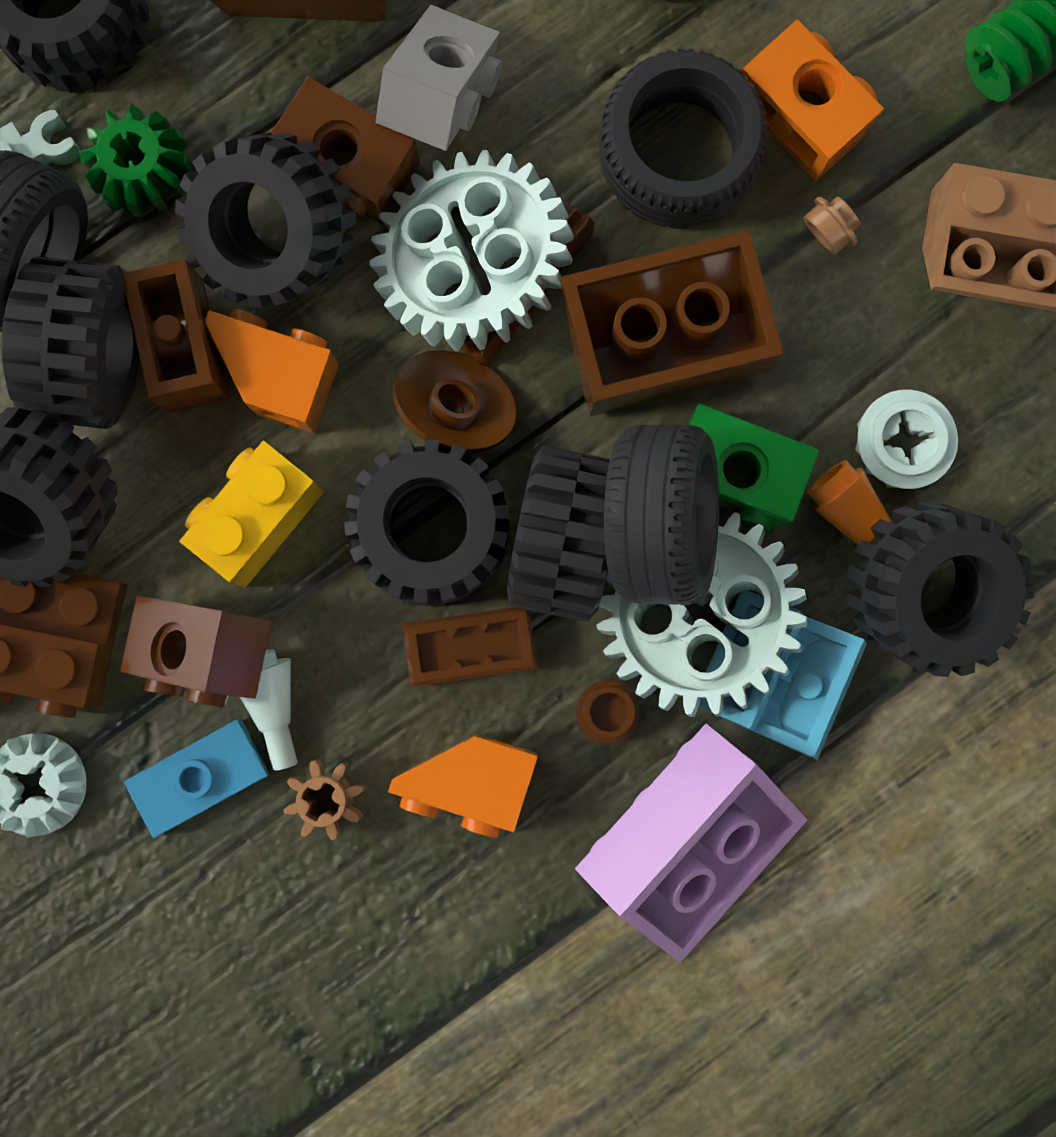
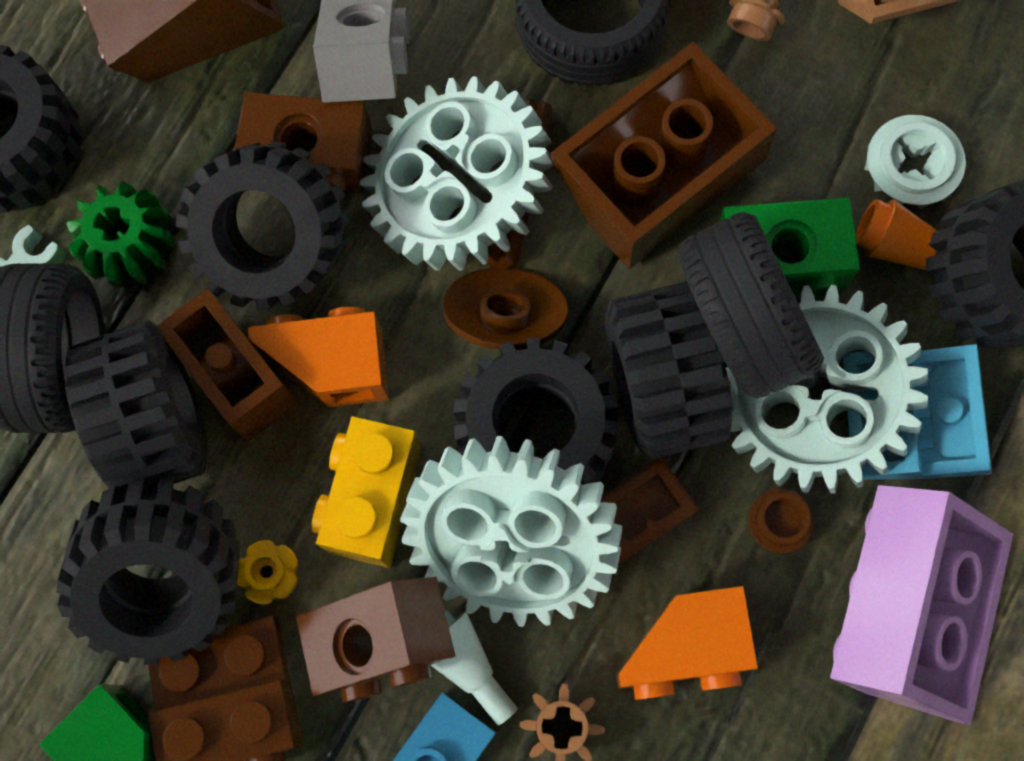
camera: 15 degrees left, 10 degrees down
none -> yellow plate [237,540,298,605]
none -> light aqua gear [400,436,622,627]

